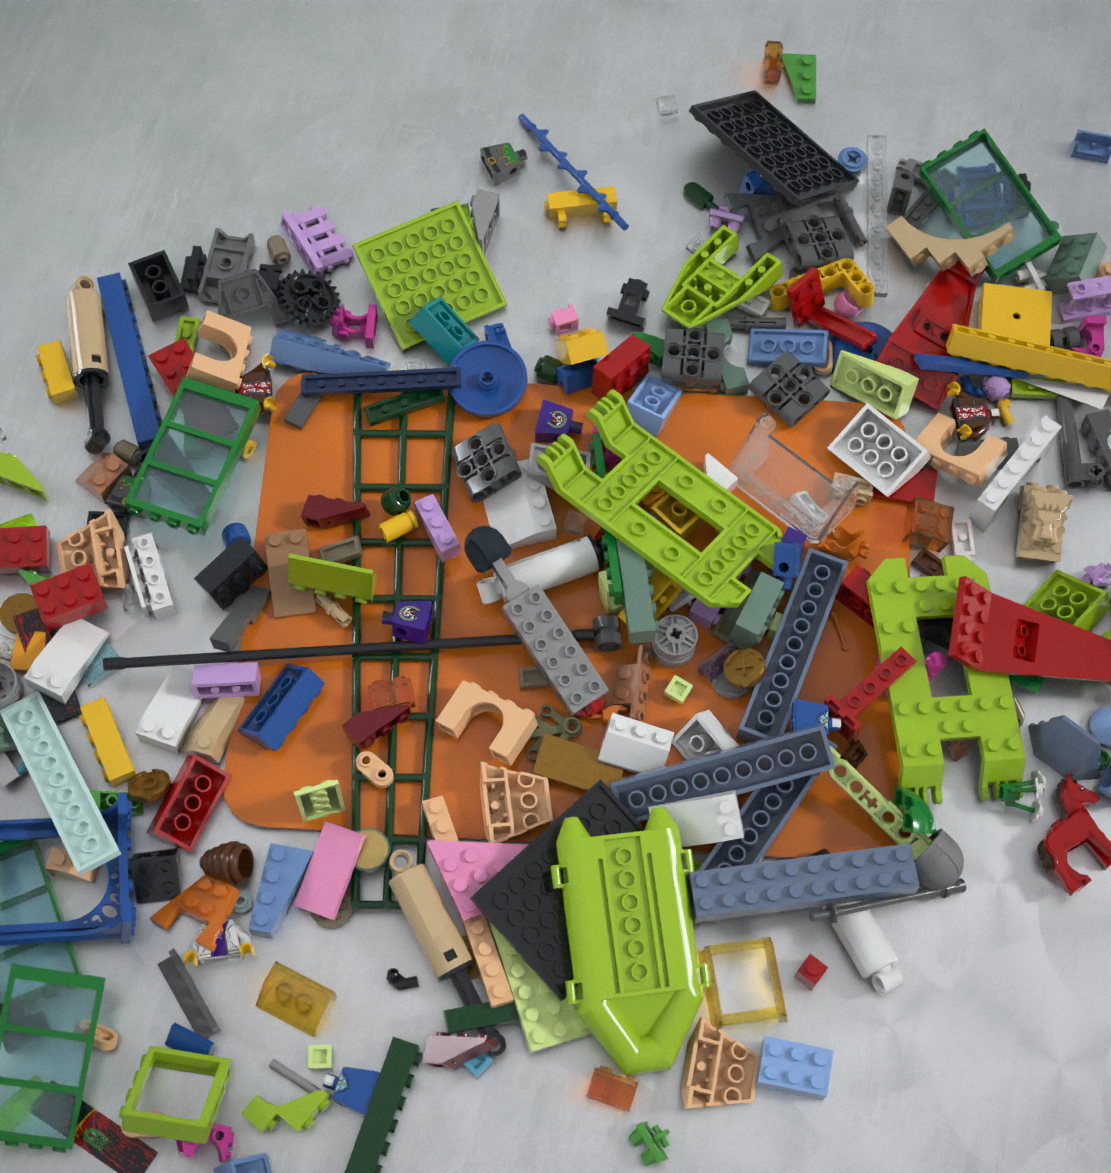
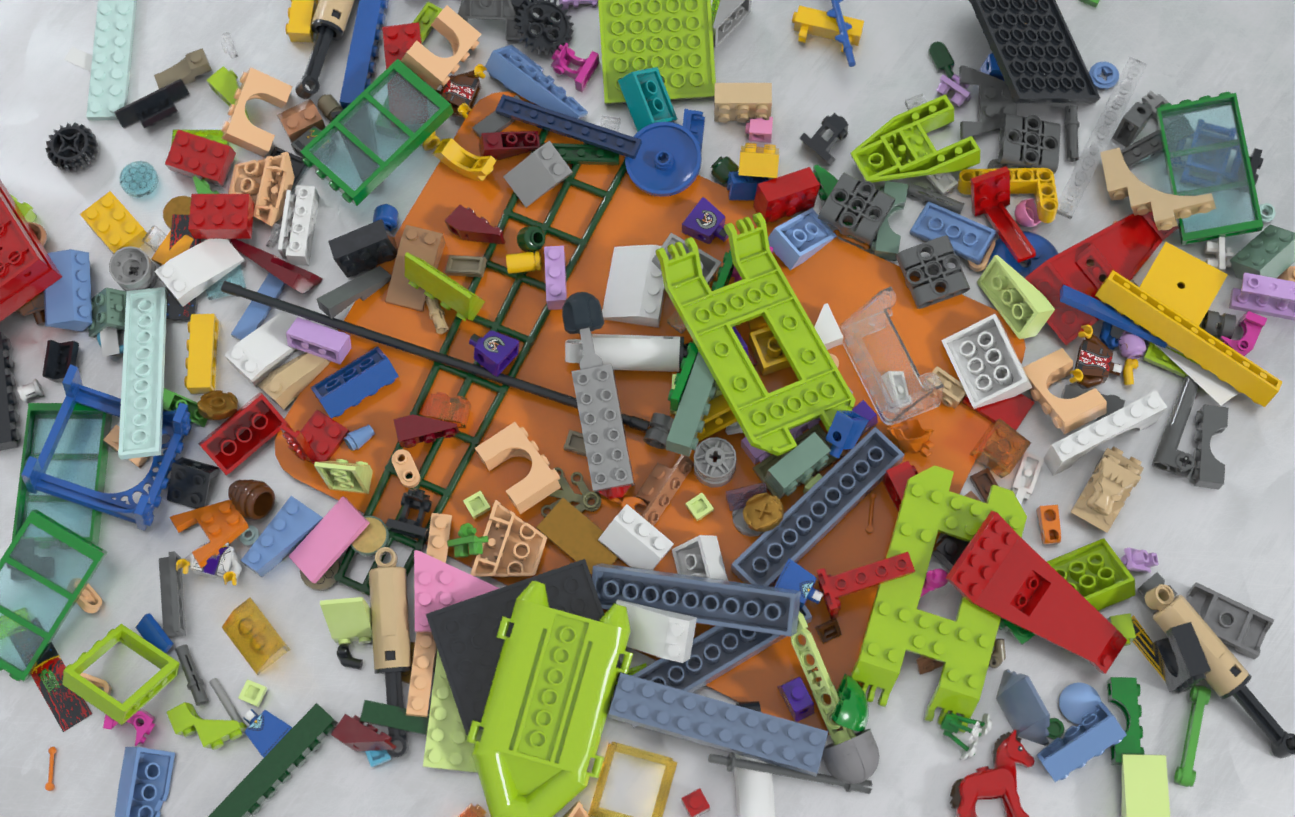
camera: 30 degrees right, 5 degrees up
dark grey connector [451,423,522,503] -> none
none -> dark grey pin [175,644,209,706]
none -> light nougat arch [221,68,293,157]
none -> dark red wedge [230,239,323,294]
none -> medium blue tile [231,272,286,341]
none -> red bracket [280,409,350,464]
none -> yellowish green slope [320,597,372,645]
none -> medium blue cone [344,425,375,451]
none -> black tile [386,488,432,541]
none -> yellow arch [433,138,497,181]
none -> bright green hips [447,523,488,558]
none -> yellowish green plate [463,490,491,519]
none -> dark red slope [479,131,540,160]
none -> light grey slope [503,140,572,207]
none -> tan brick [714,83,772,123]
none -> dark purple torso [777,677,814,722]
none -> orange leg [1036,505,1061,544]

